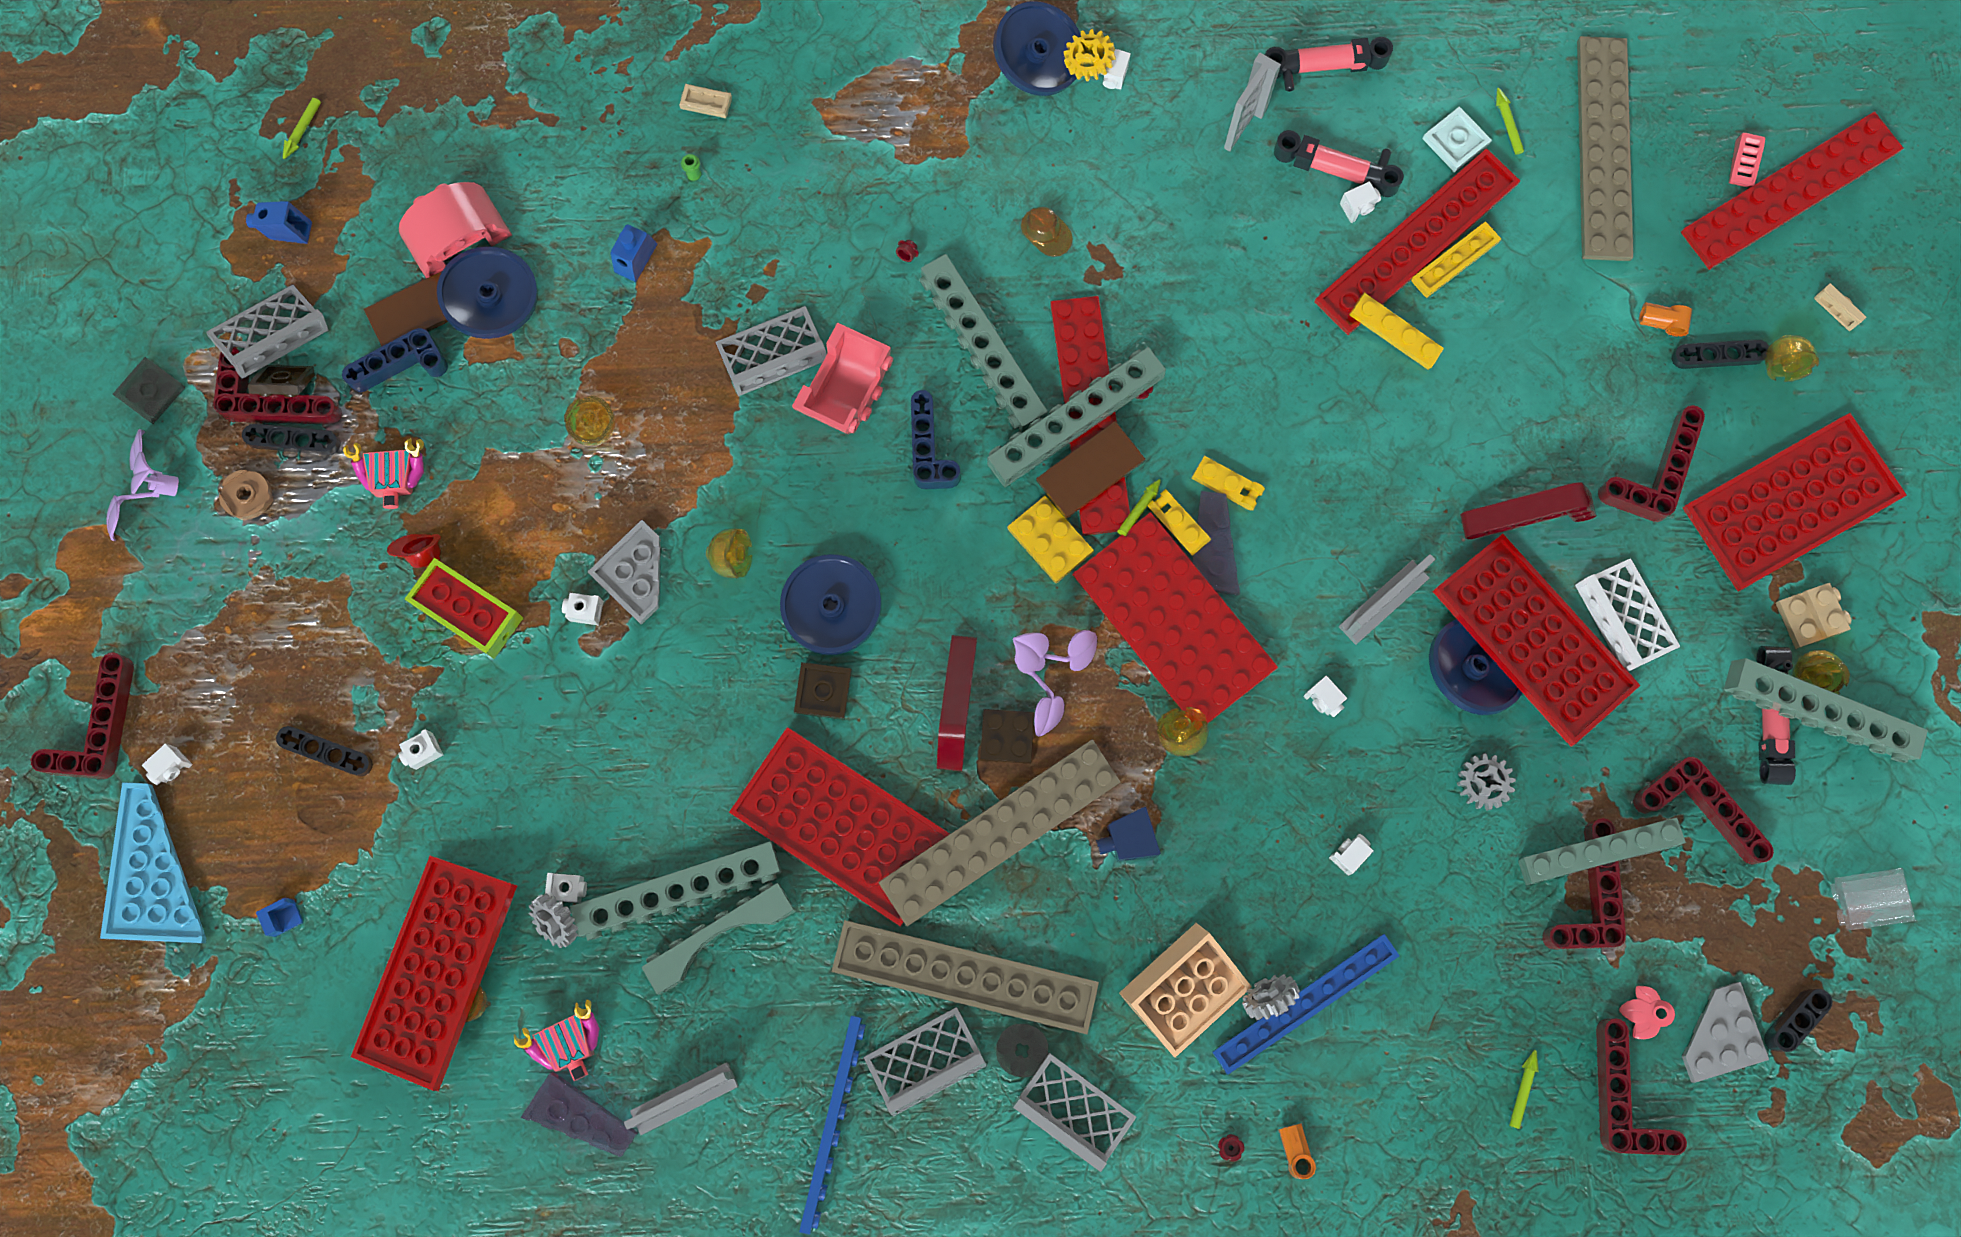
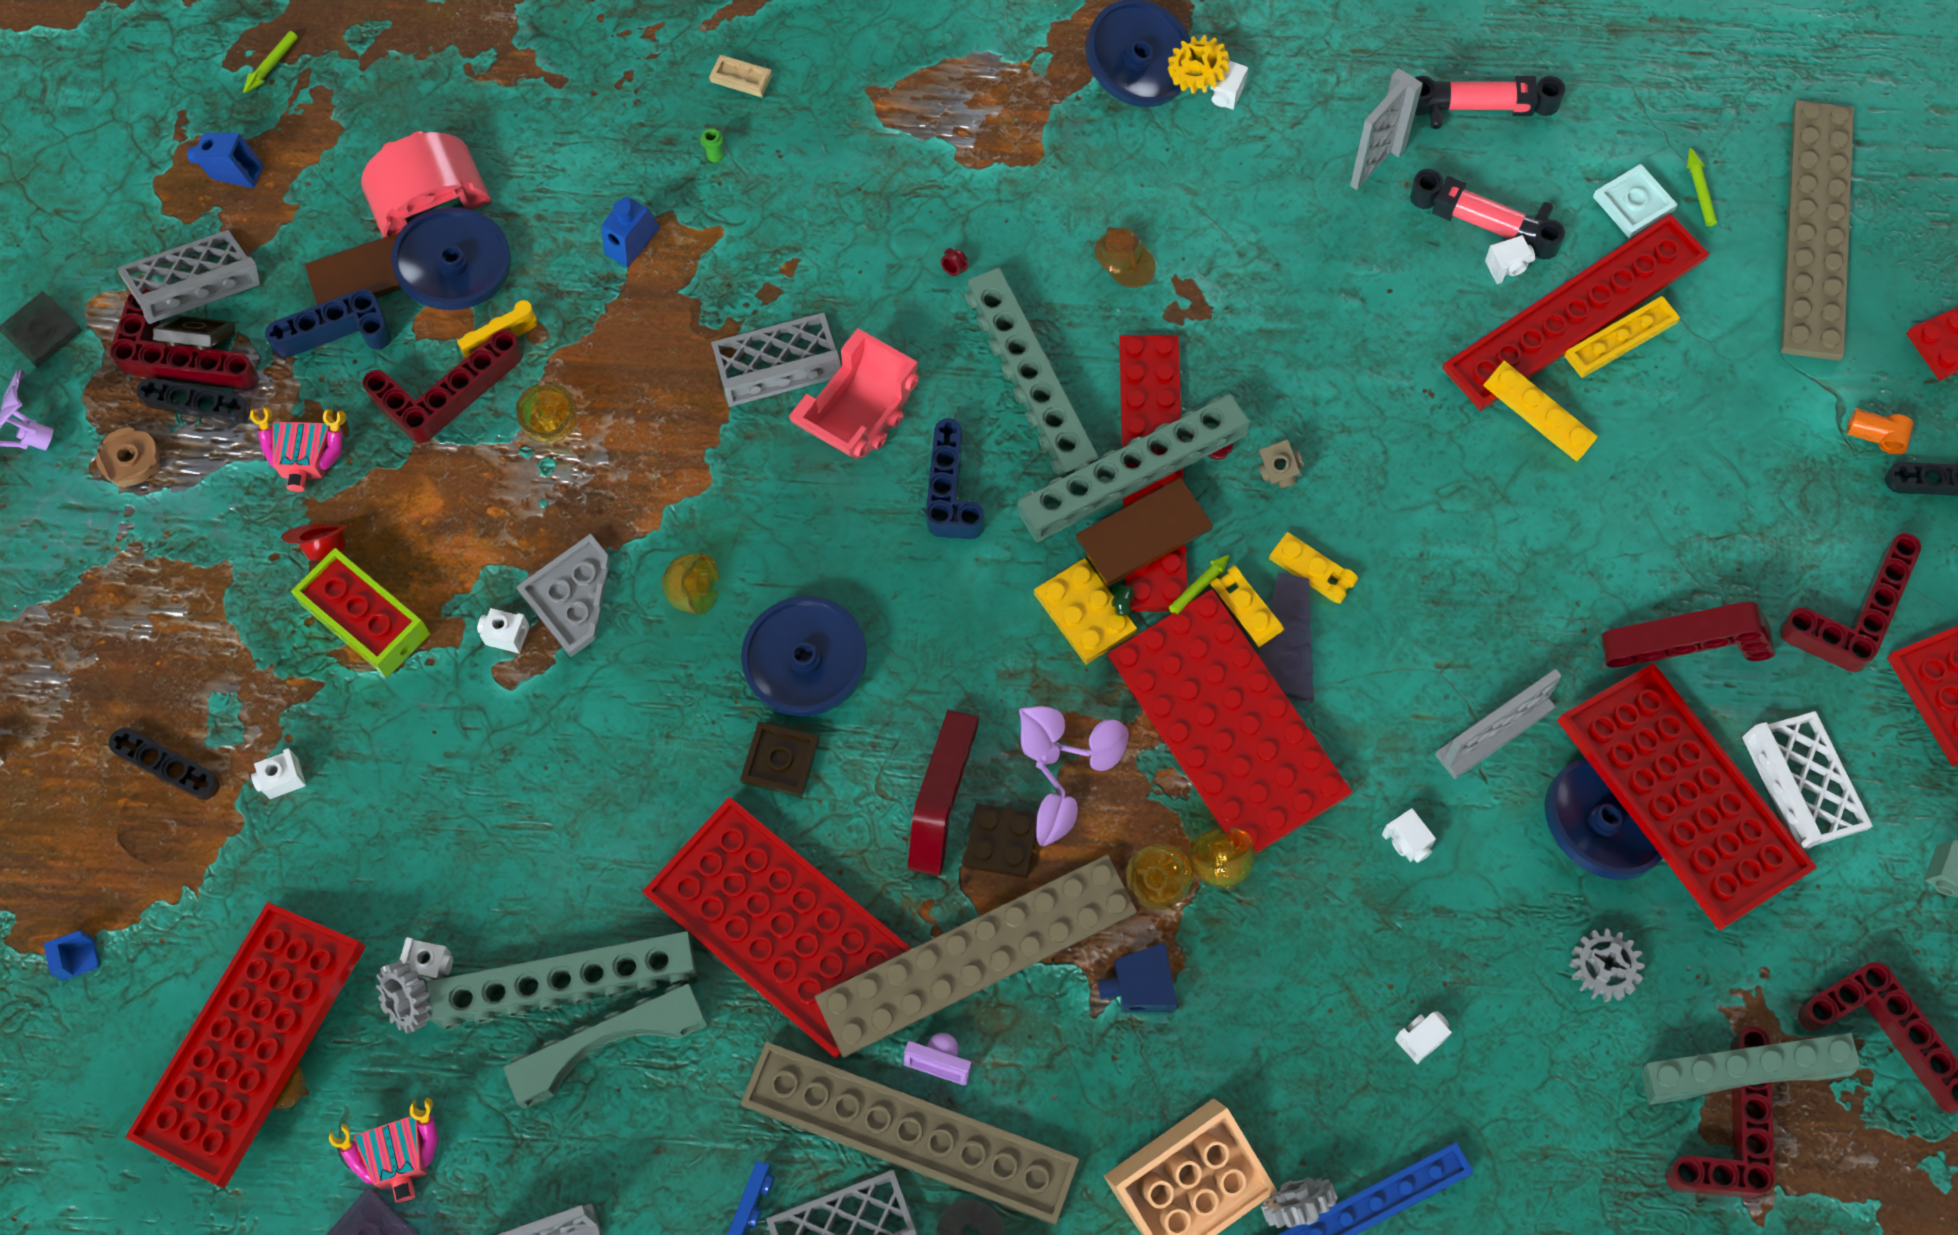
camera: 10 degrees right, 10 degrees down
none -> dark red beam [362,329,523,443]
none -> yellow plate [457,300,537,358]
none -> lavender tile [904,1033,972,1086]
none -> dark green arm [1110,584,1135,616]
none -> clear yellow cylinder [1126,843,1193,910]
none -> dark tan brick [1258,439,1305,489]

